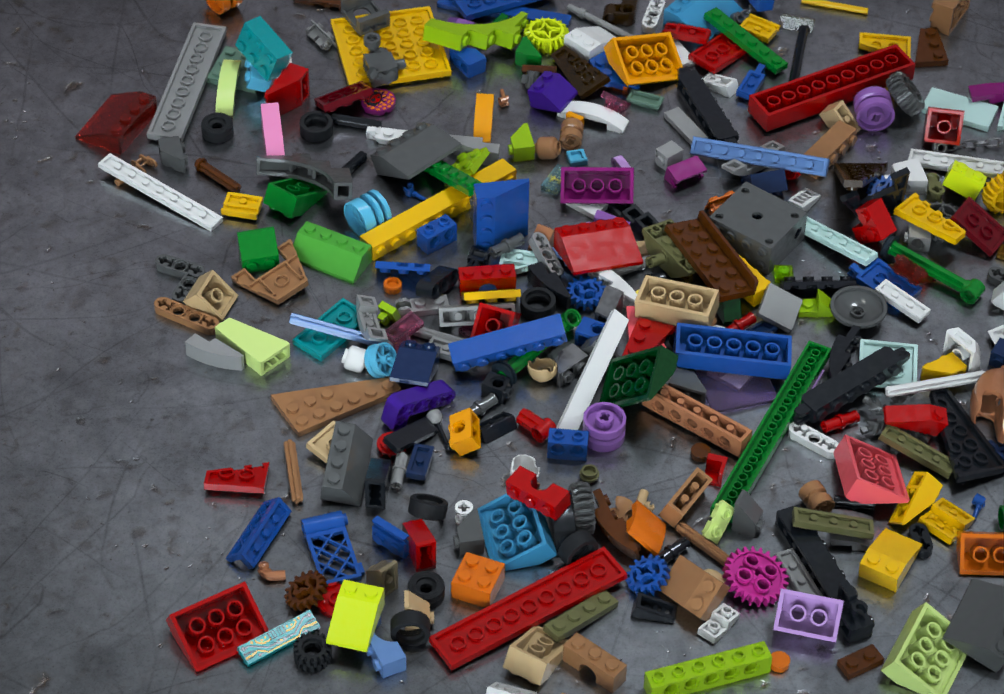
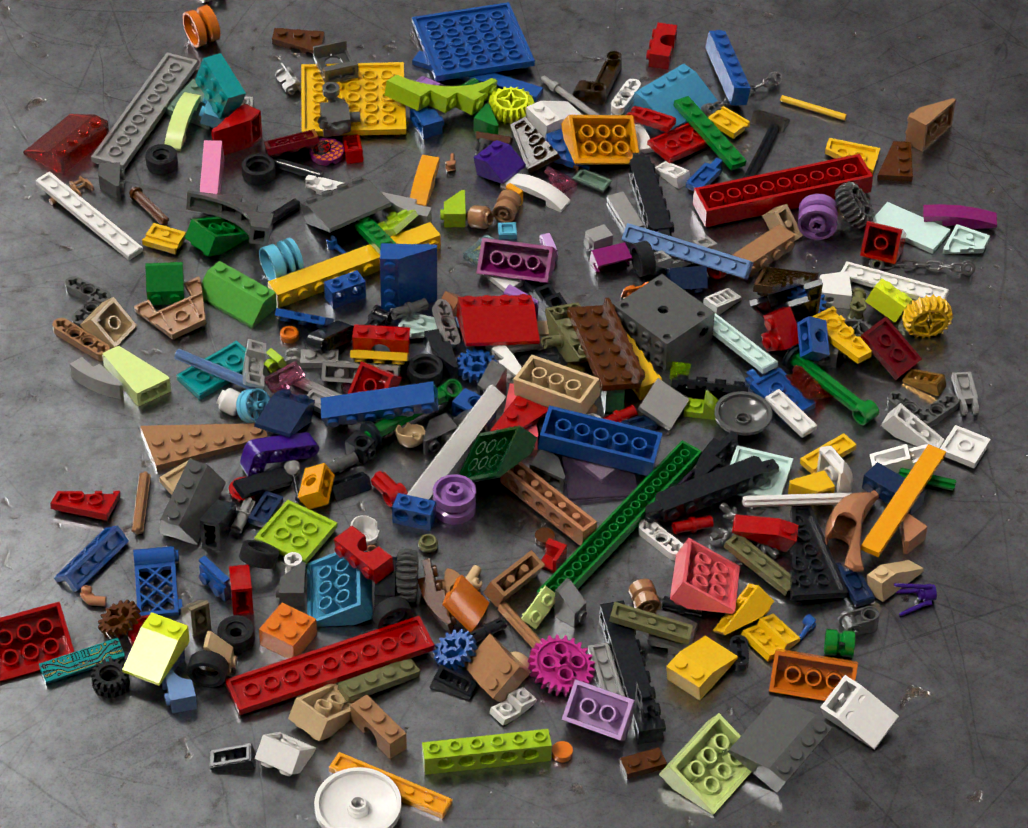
camera: 10 degrees right, 0 degrees up
none -> lime plate [254,500,338,564]
none -> red slope [342,134,364,164]
none -> black tyre [630,241,656,277]
none -> blue brick [797,316,830,361]
none -> yellow plate [800,433,857,474]

